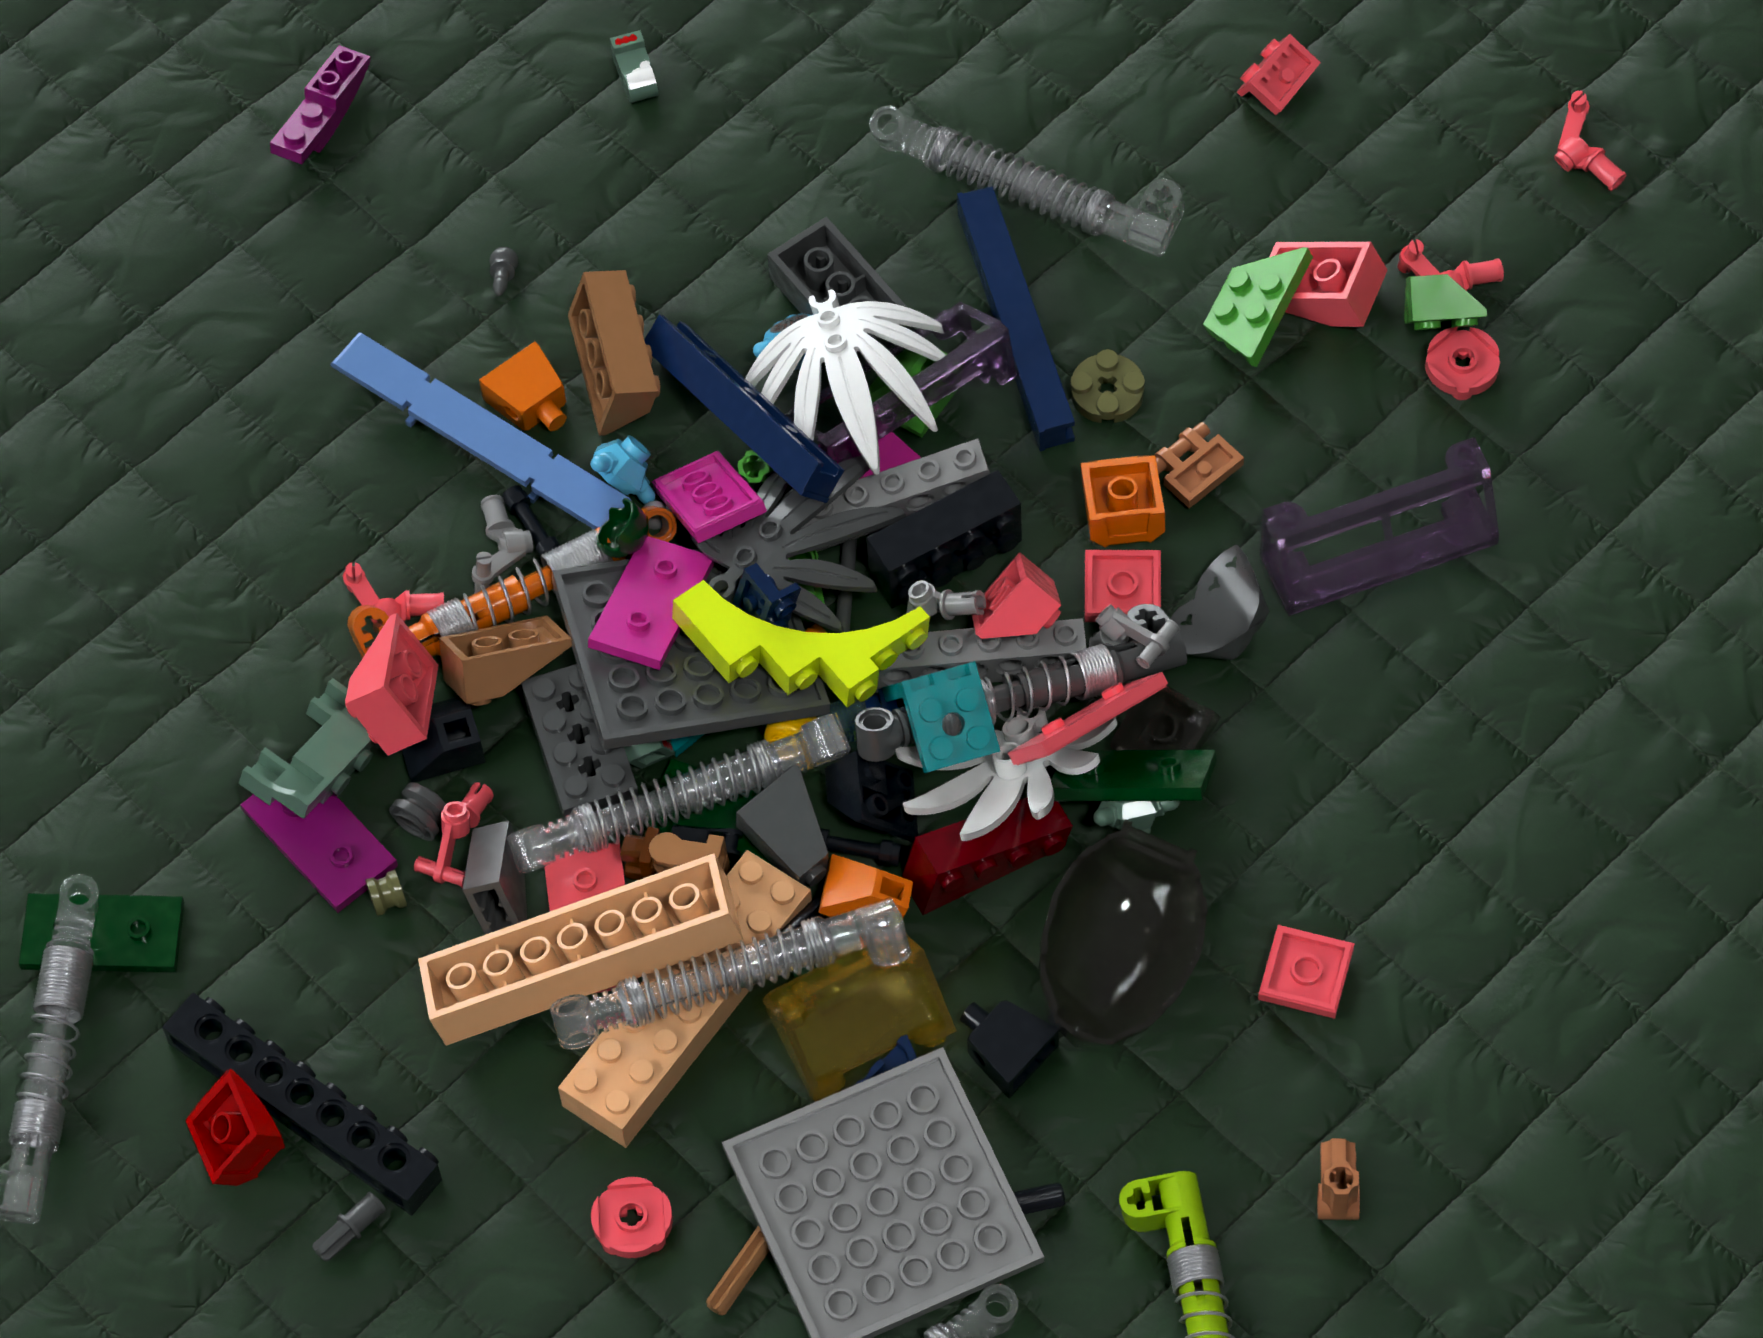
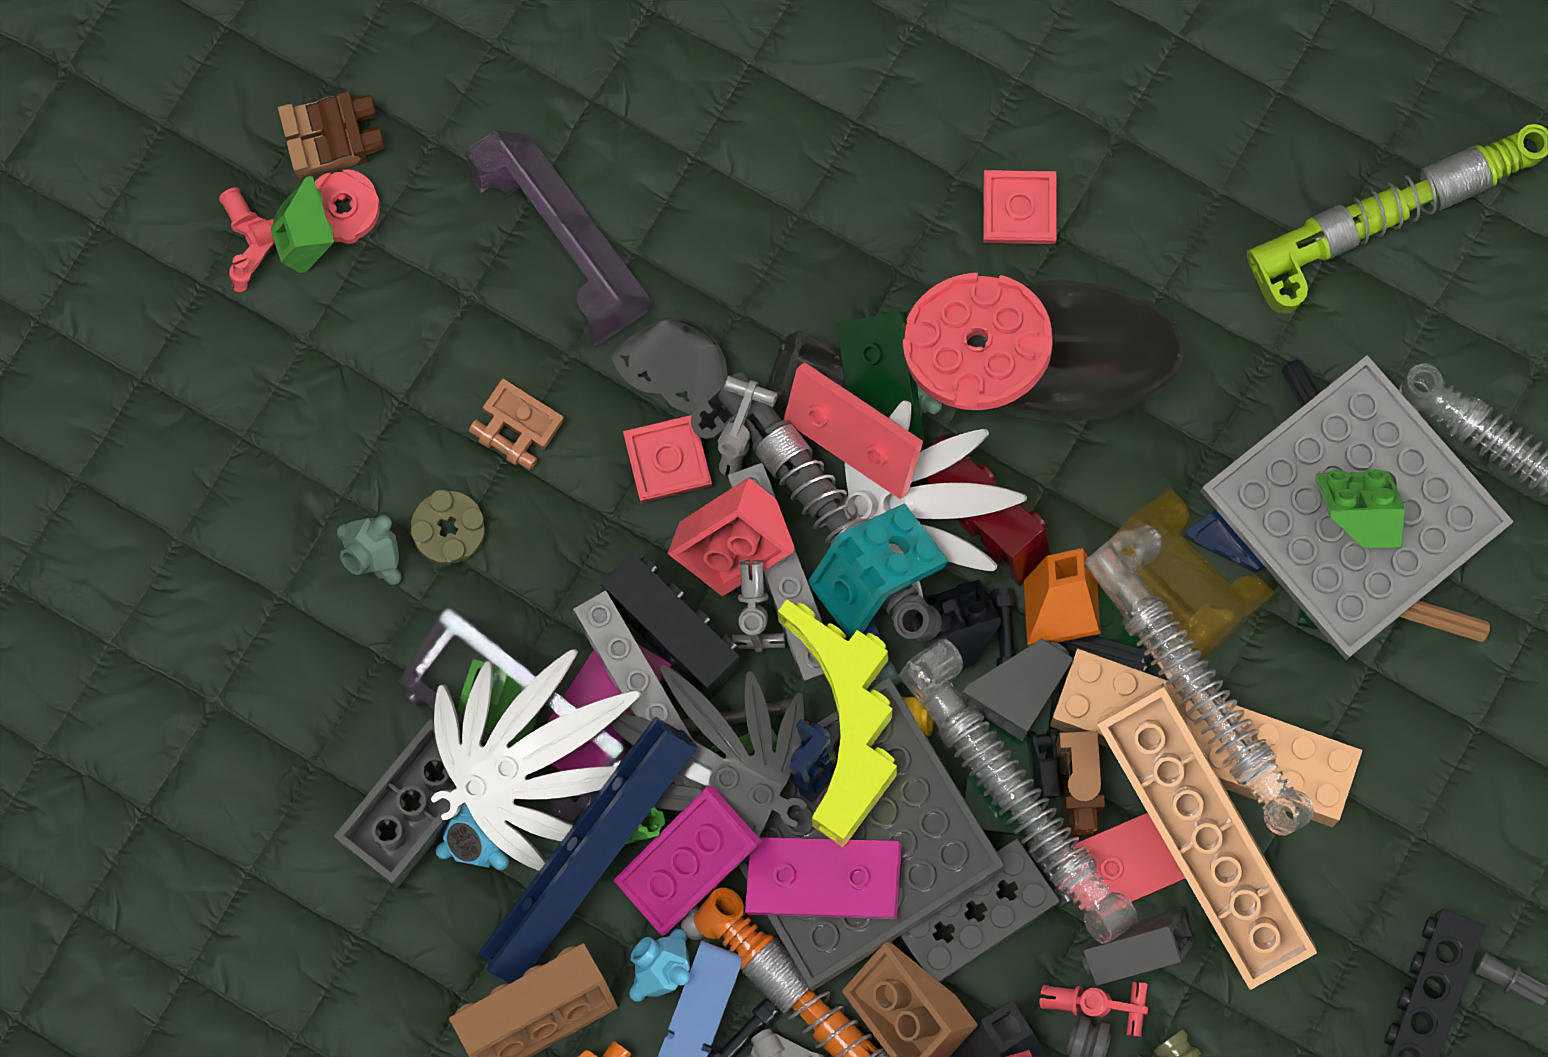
camera: 110 degrees left, 15 degrees up
coral plate [591,1177,673,1258] -> none
dark green hair [596,498,649,558] -> none
clear piece [869,106,1185,257] -> none
dark blue tile [957,186,1075,452] -> none
black torso [960,1000,1059,1099] -> none
orange slope [1080,455,1165,548] -> none
wing [1203,247,1313,367] -> none
coral bracket [1237,34,1321,116] -> none
coral slope [1269,242,1388,327] -> none
nougat piece [1317,1138,1360,1220] -> none
coral pin [1554,91,1627,191] -> none
none -> hips [278,91,385,182]
none -> sand green rock [337,515,402,585]
none -> coral plate [903,273,1053,410]
none -> bright green slope [1315,469,1405,549]

